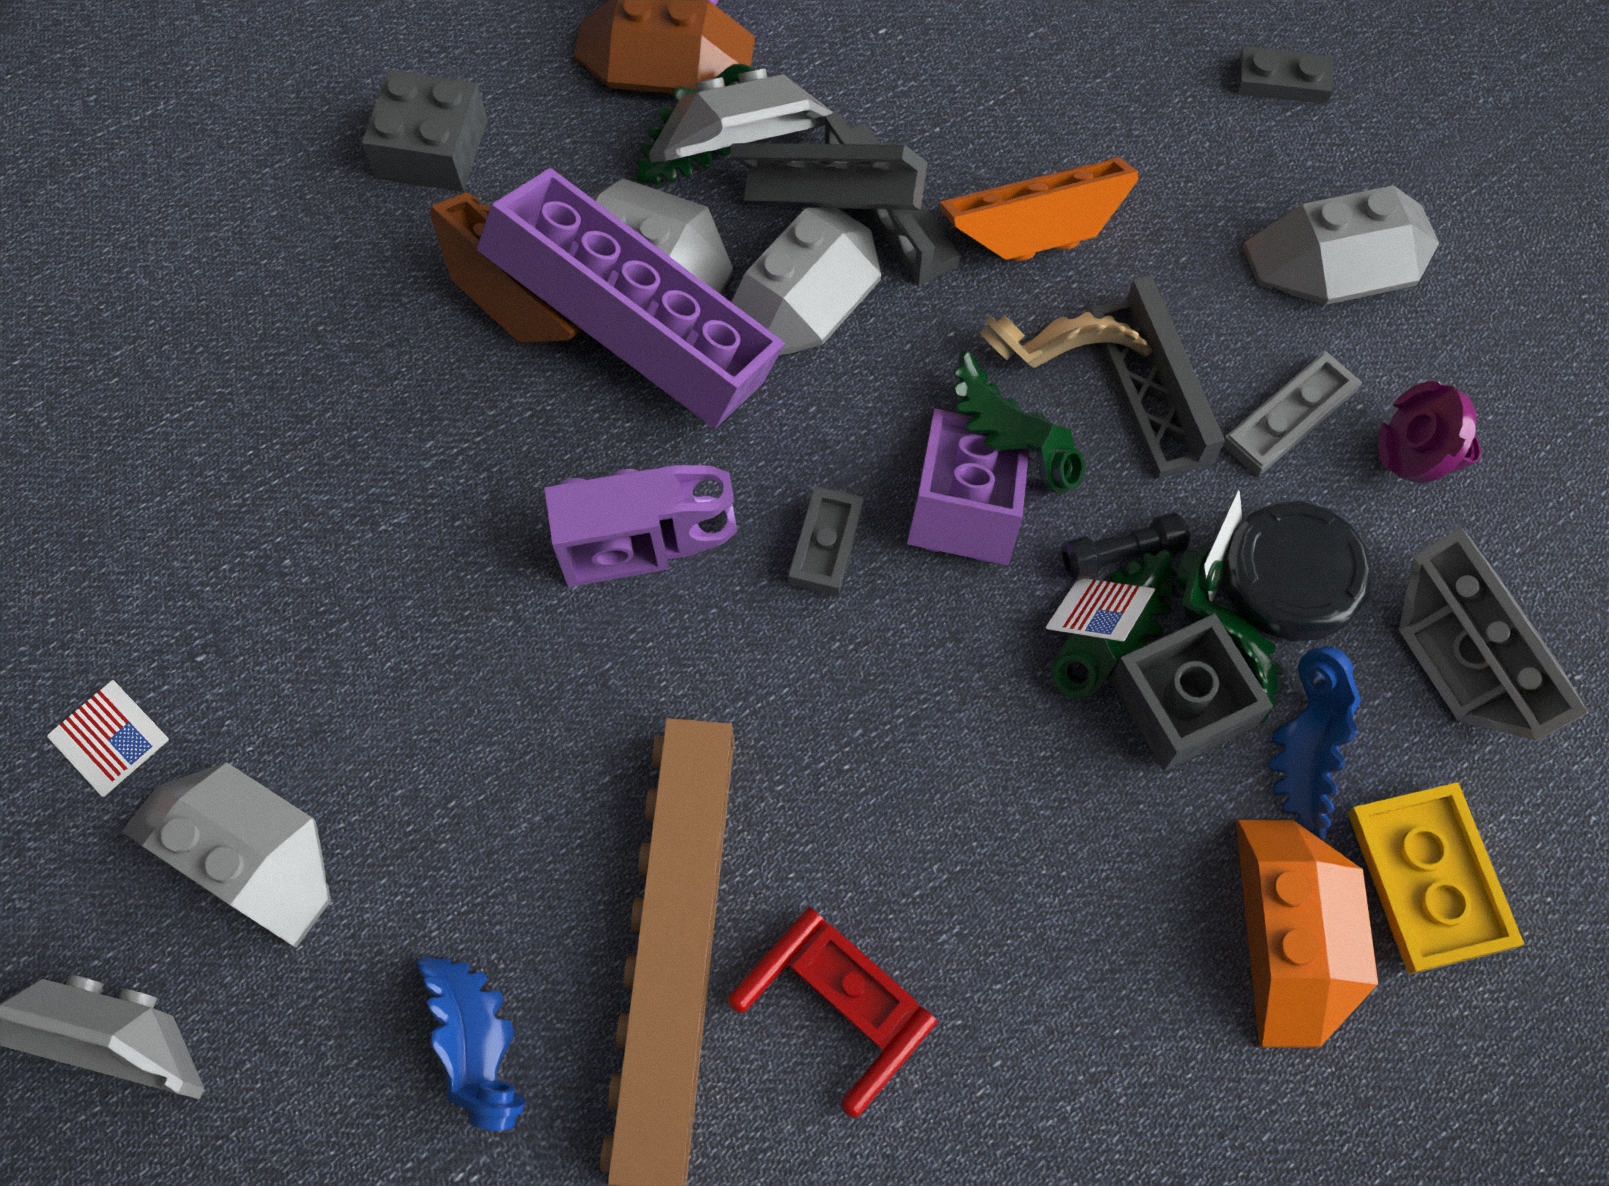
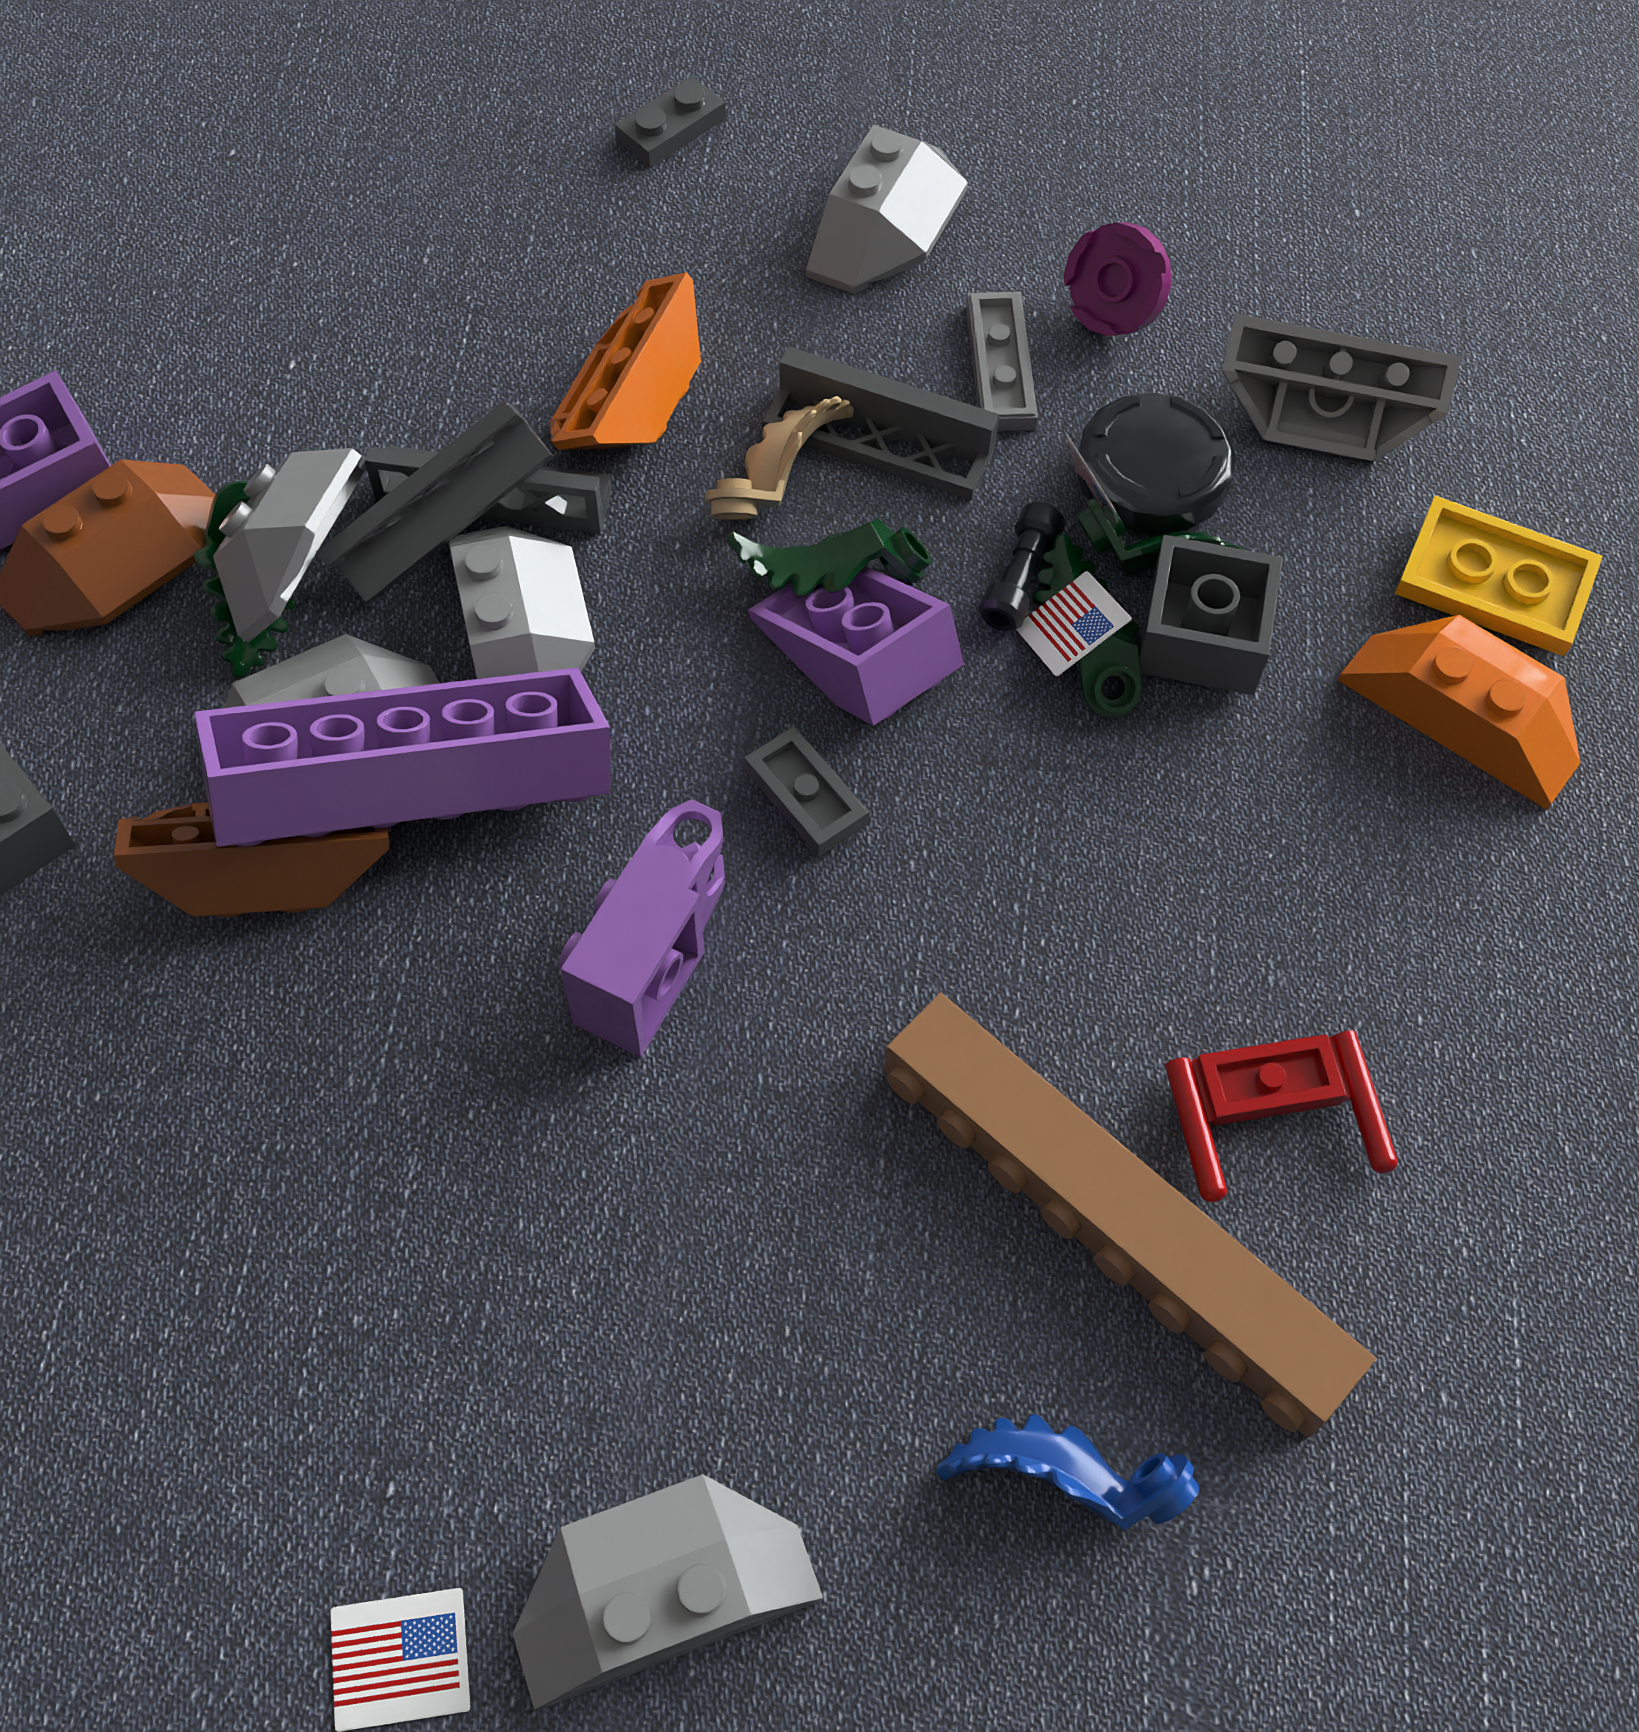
camera: 55 degrees left, 5 degrees down
blue plant [1268,646,1361,839] -> none

